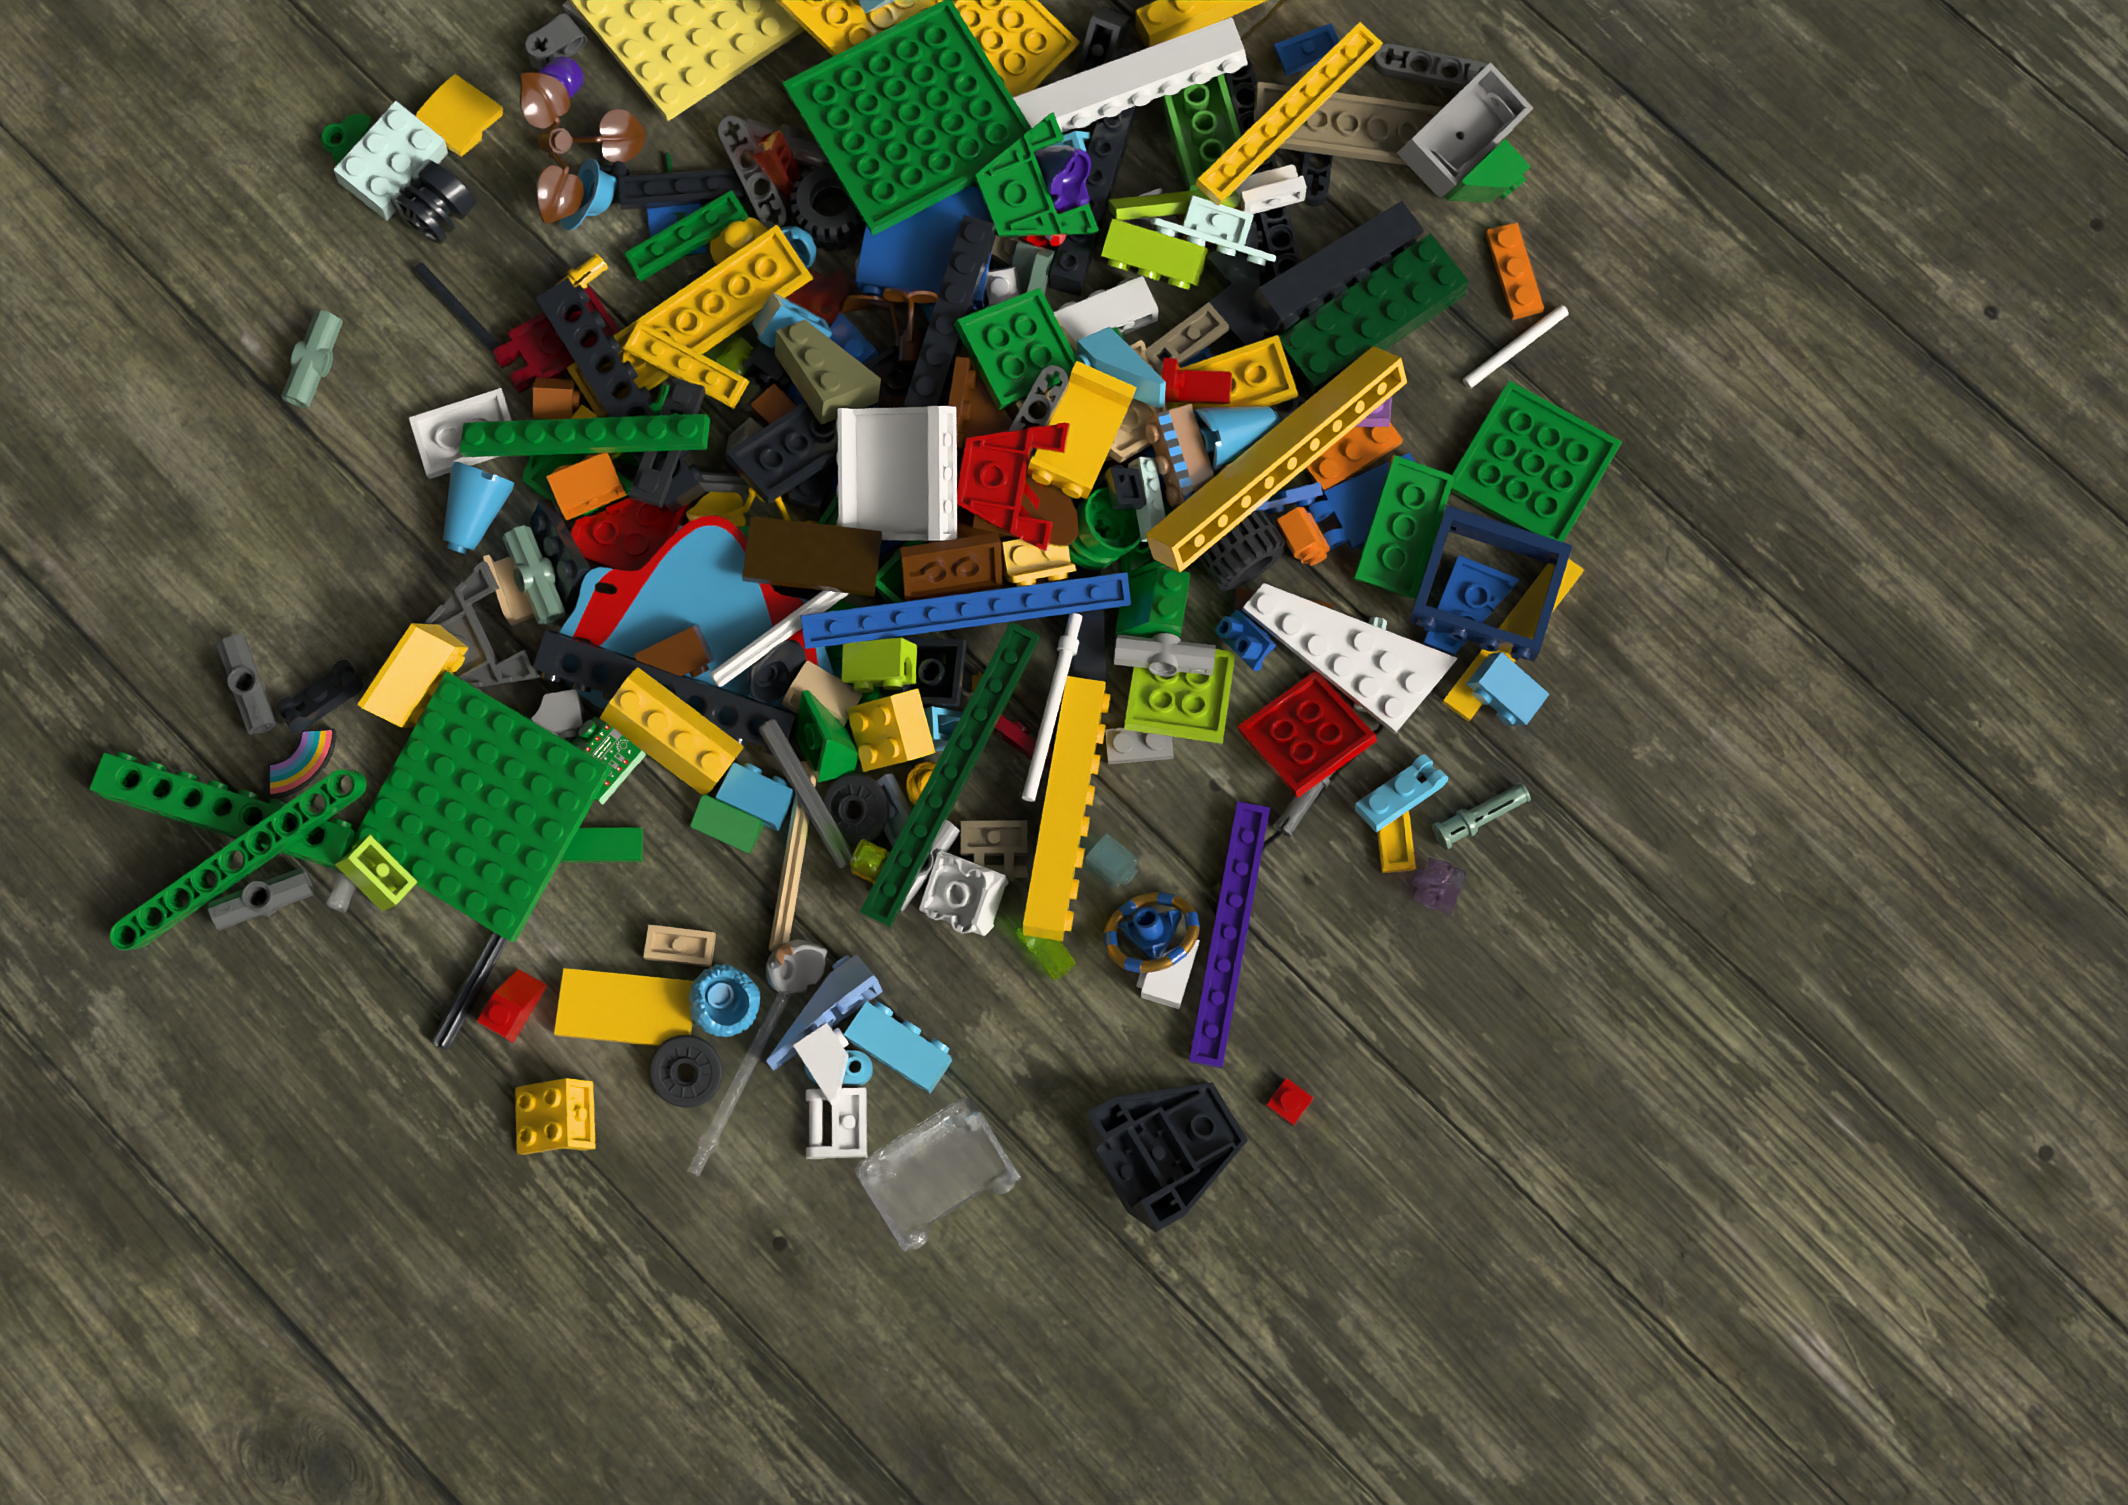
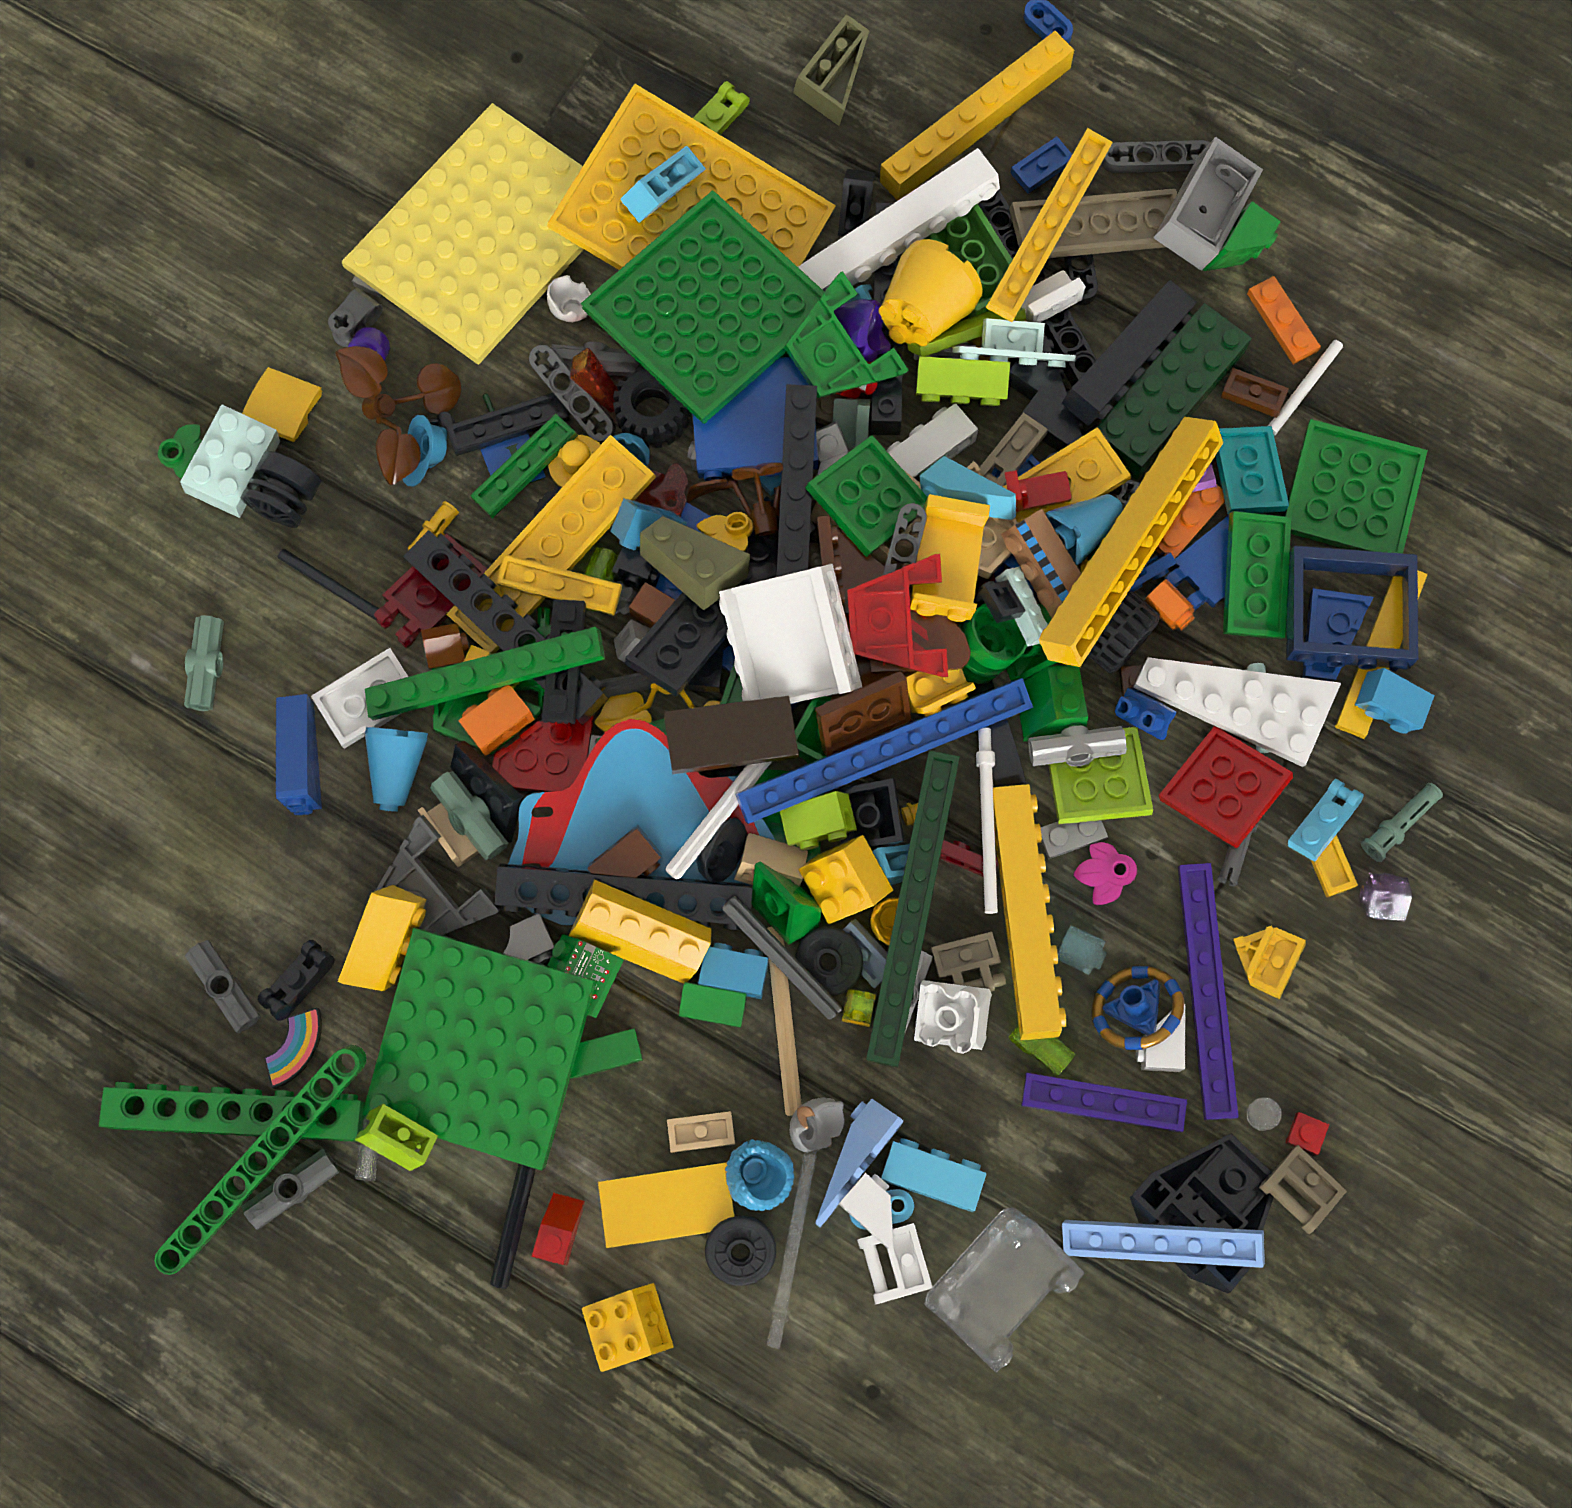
camera: 15 degrees left, 0 degrees up
none -> blue slope [276,694,322,815]
none -> white hair [547,275,591,323]
none -> yellow plate [696,512,753,551]
none -> yellow cone [878,239,982,347]
none -> dark purple plate [1021,1073,1187,1133]
none -> light blue plate [1062,1220,1265,1268]
none -> dark pink plate [1074,842,1137,905]
none -> teal plate [1215,426,1289,514]
none -> reddish brown plate [1221,368,1289,418]
none -> yellow slope [1233,925,1306,999]
none -> clear tile [1247,1097,1281,1131]
none -> dark tan plate [1259,1145,1347,1235]

